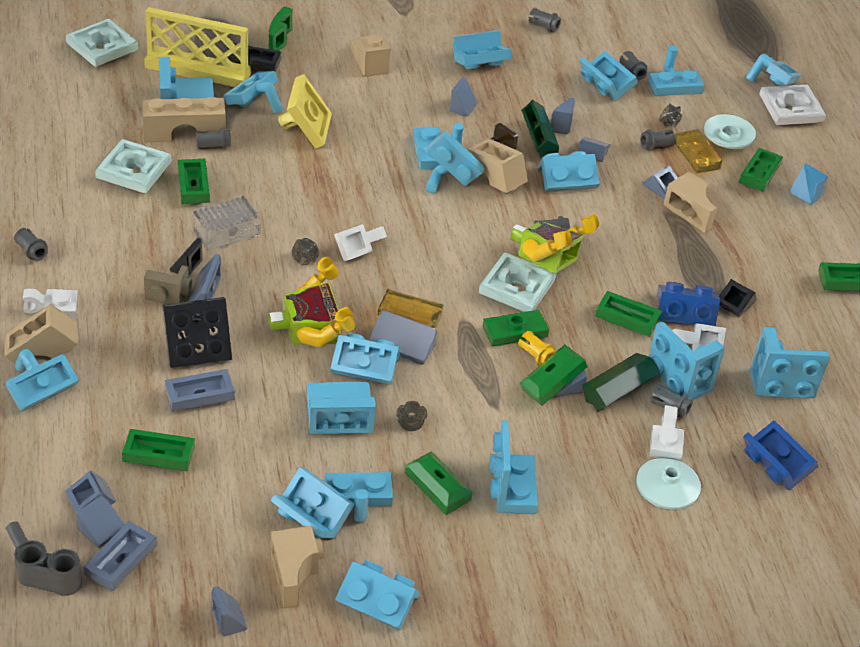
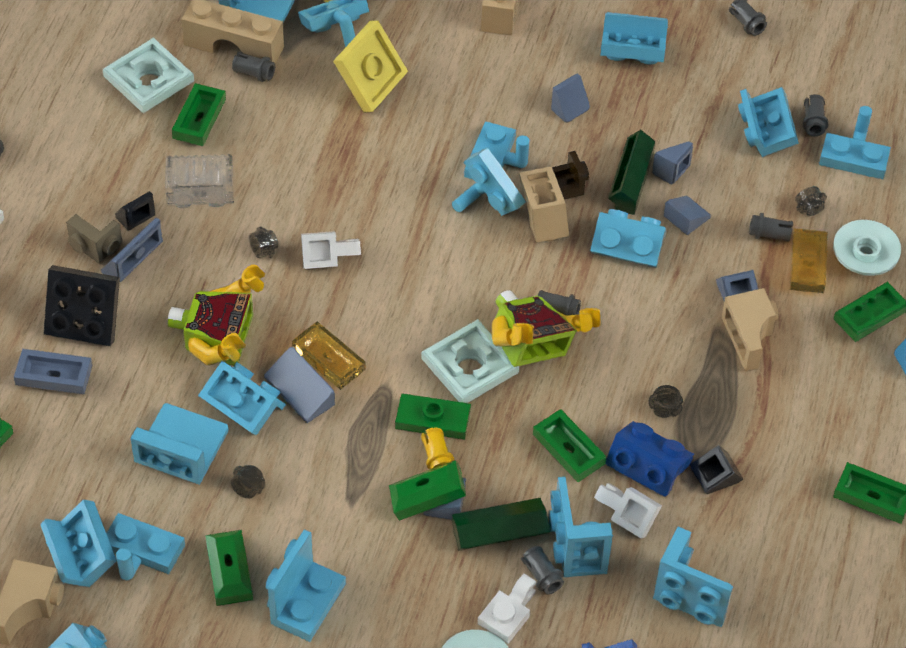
camera: 30 degrees right, 10 degrees up
none -> clear smoke plate [648,385,683,418]

